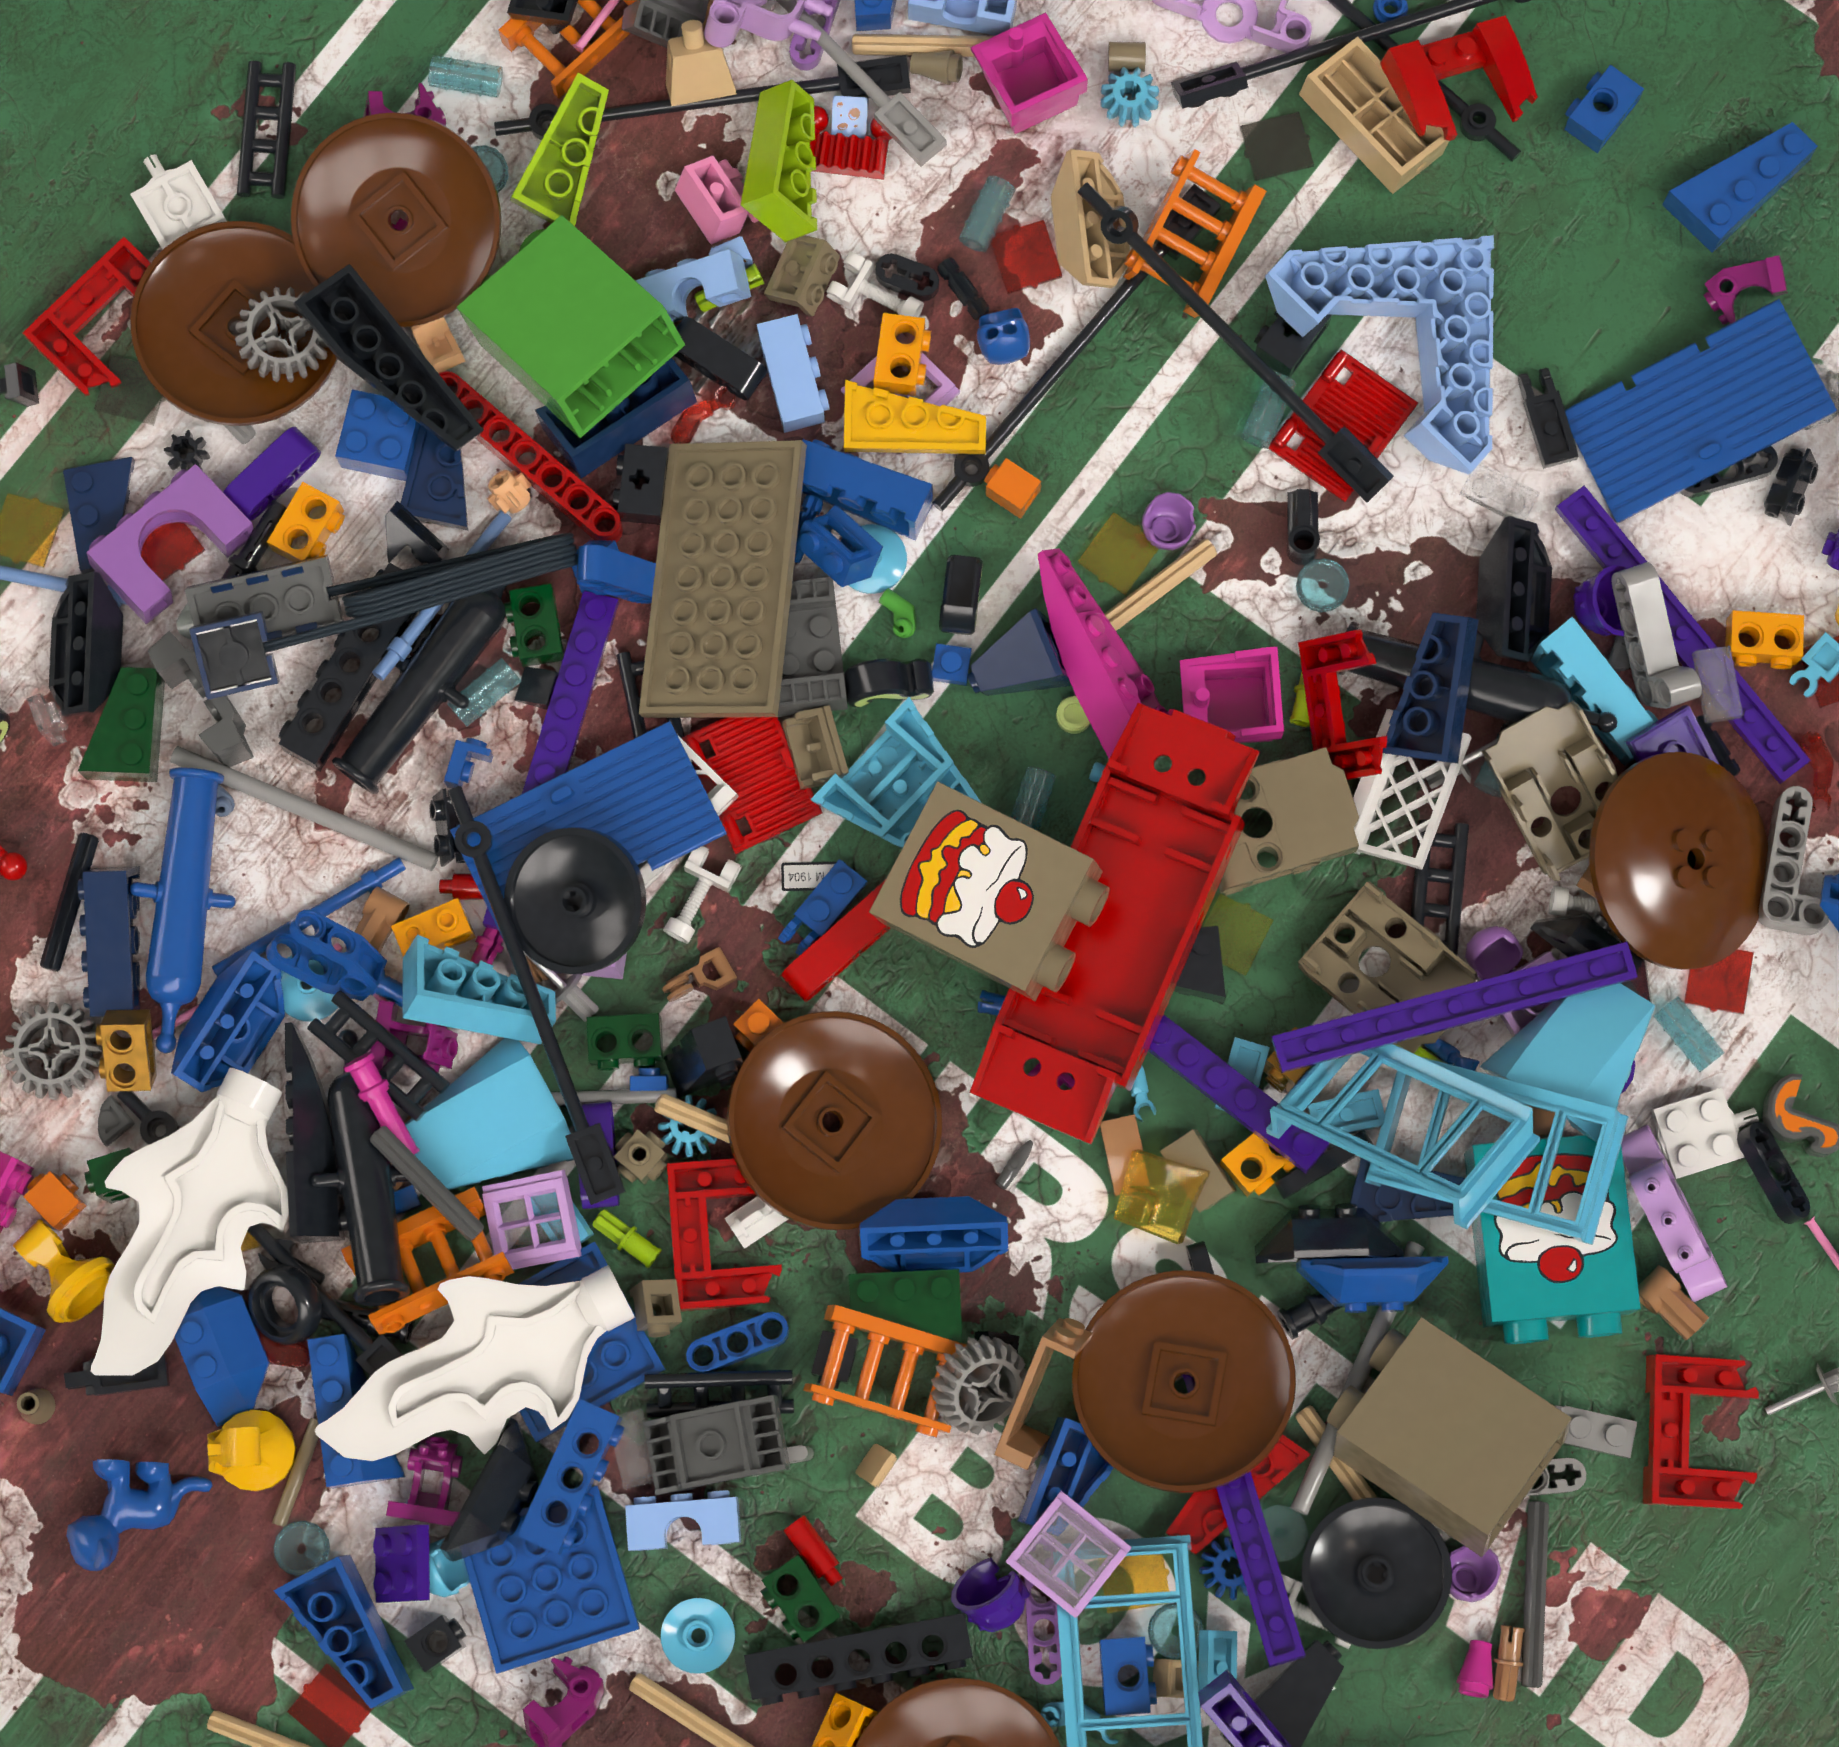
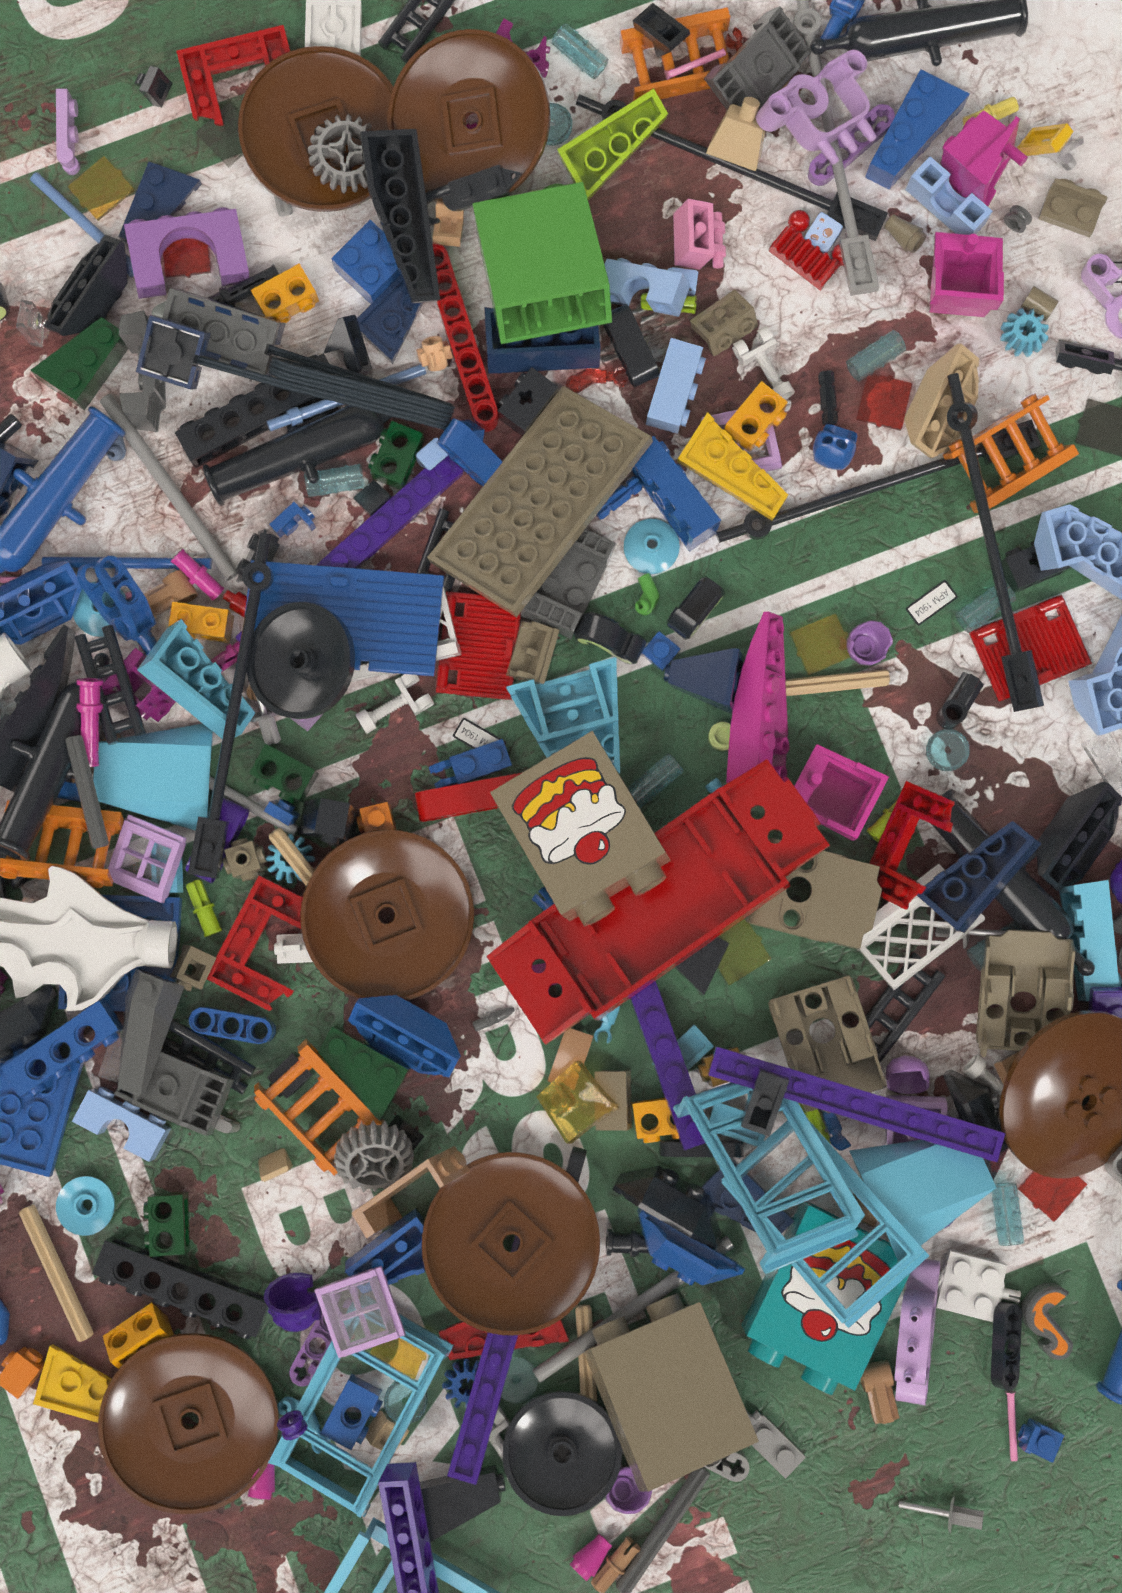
camera: 30 degrees right, 5 degrees up
black gear [164,430,210,471] -> none
dark purple beam [223,426,321,521] -> none
medium nougat piece [662,947,737,1002] -> none
lime wedge [741,79,817,242] -> none
red cylinder [783,1515,843,1587] -> none
blue window [796,505,883,587] -> none
tan axle [852,34,994,57] -> none
black beam [875,253,939,301] -> none
orange brick [984,458,1041,519] -> none
medium azure plate [1198,1630,1237,1691] -> none
red wedge [1643,1354,1759,1509] -> none
none -> dark grey wedge [118,968,184,1097]
none -> dark pink pin [170,549,225,601]
none -> dark purple bush [277,1410,308,1441]
none -> light blue slope [416,438,448,470]
none -> black plate [426,165,522,225]
none -> black slope [741,1068,789,1137]
none -> white sticker [906,580,958,626]

